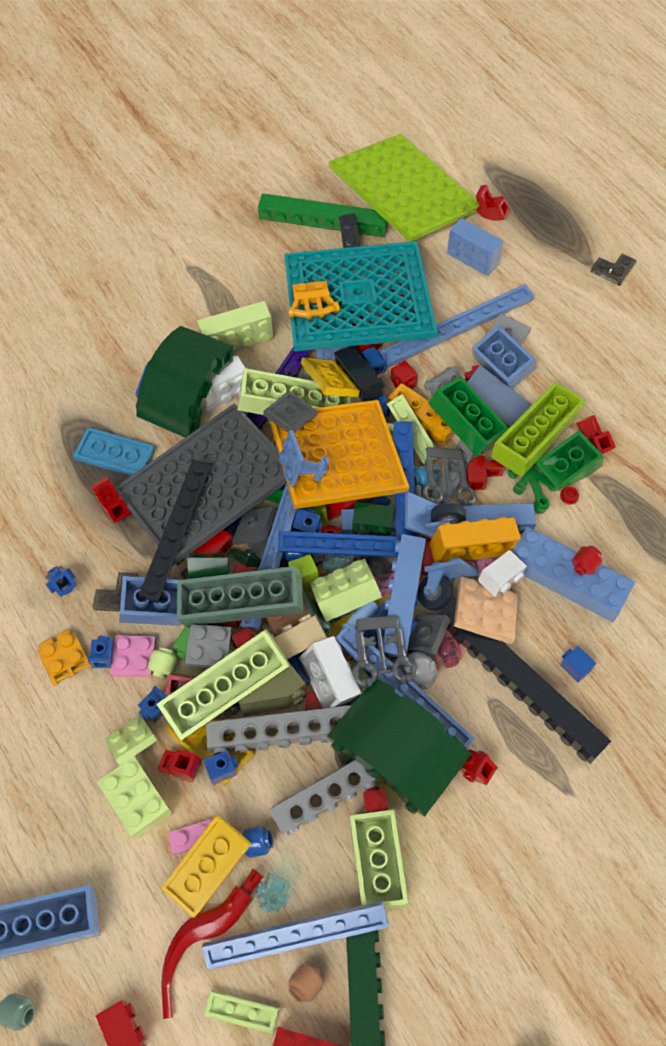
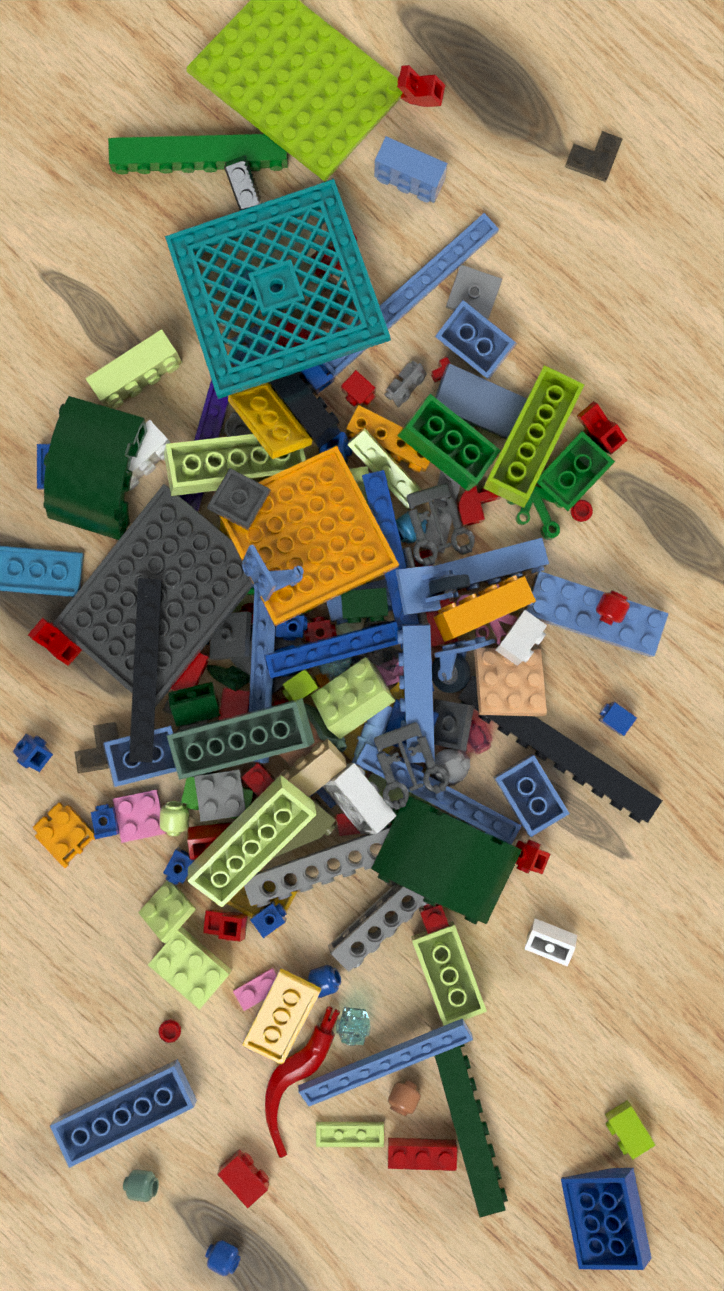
camera: 10 degrees left, 25 degrees up
light orange plate [289,281,340,320] -> none
none -> red plate [158,1019,181,1043]
none -> medium blue brick [493,754,570,837]
none -> white brick [525,919,577,966]

